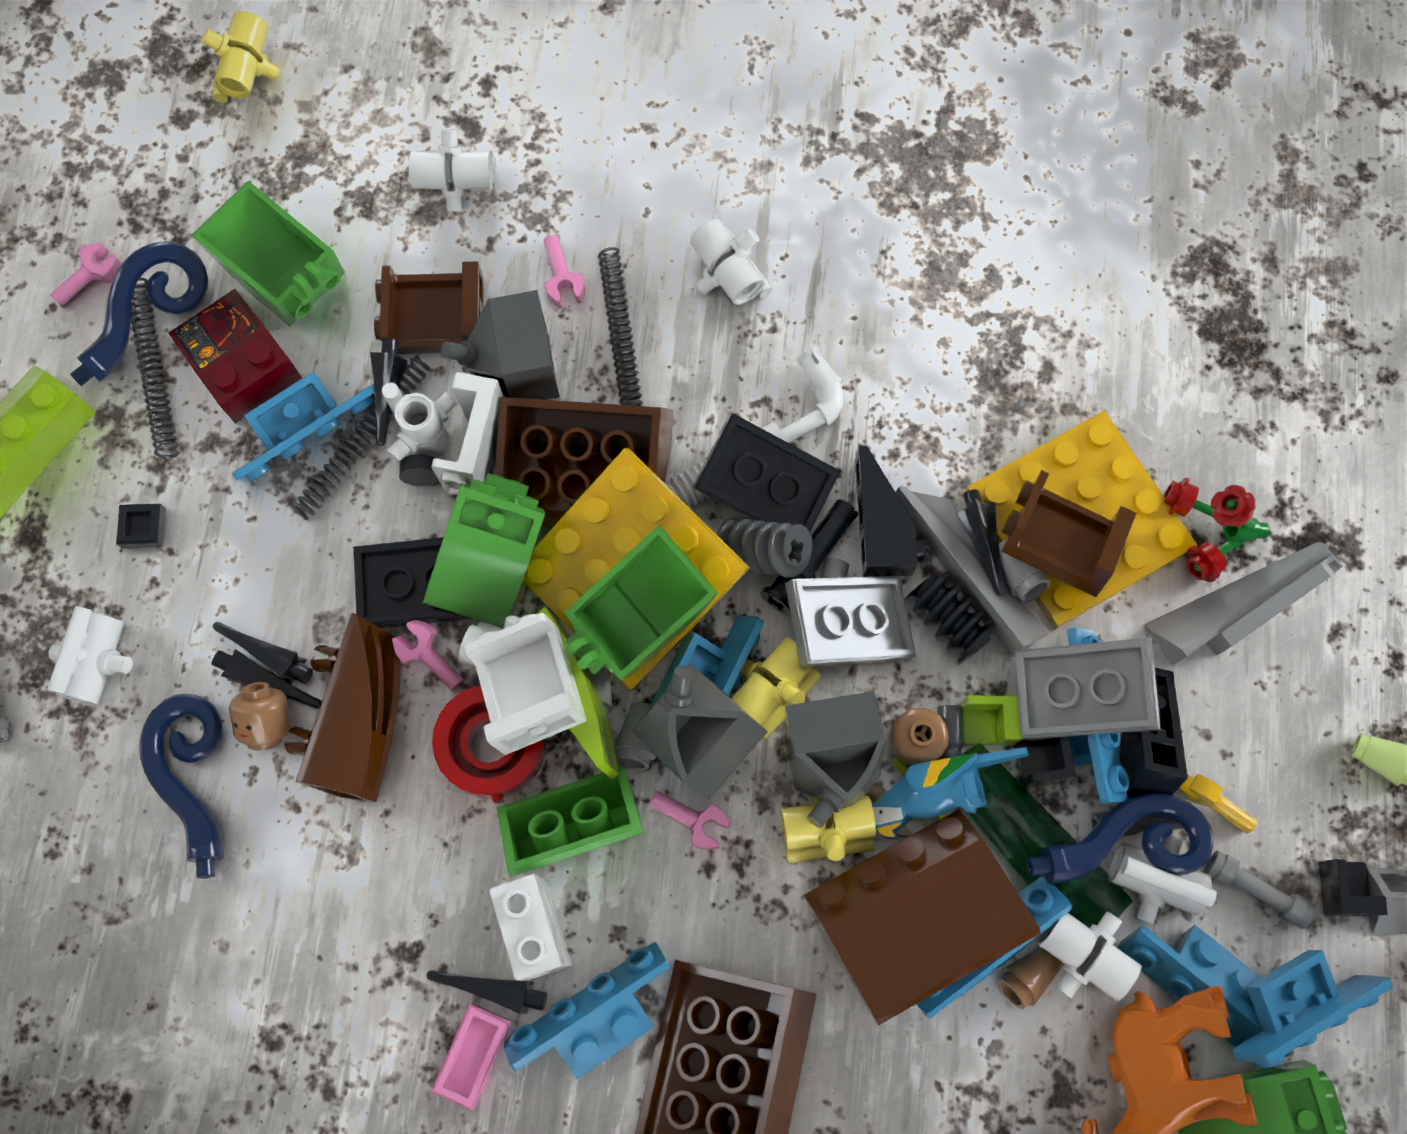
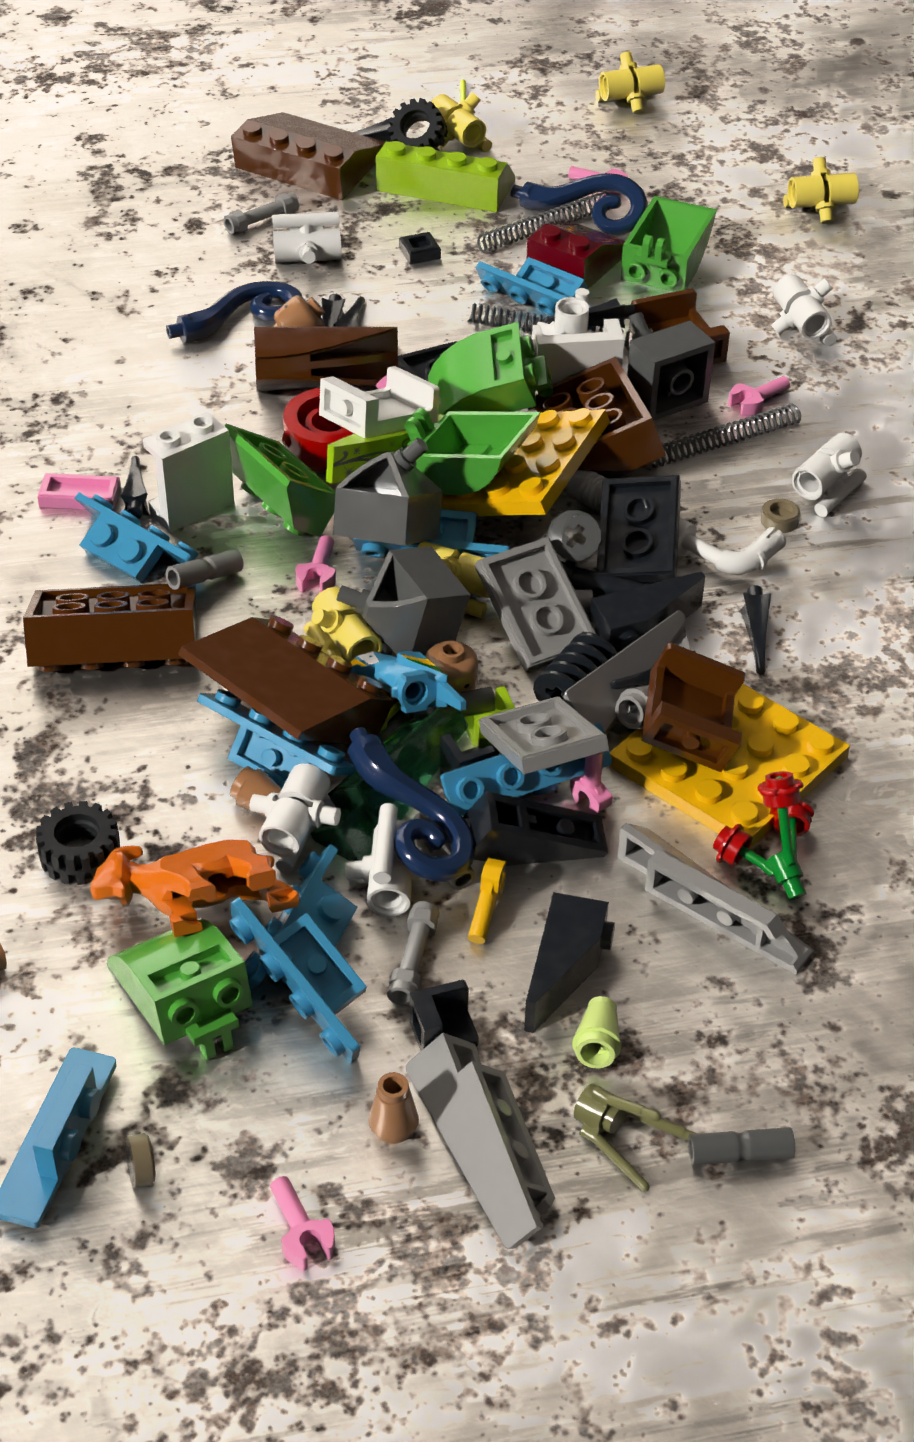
camera: 70 degrees right, 30 degrees down
none -> light grey piece [165,549,244,590]
none -> black slope [524,892,615,1033]
none -> black piece [740,585,771,676]
none -> dark tan tile [760,498,800,533]

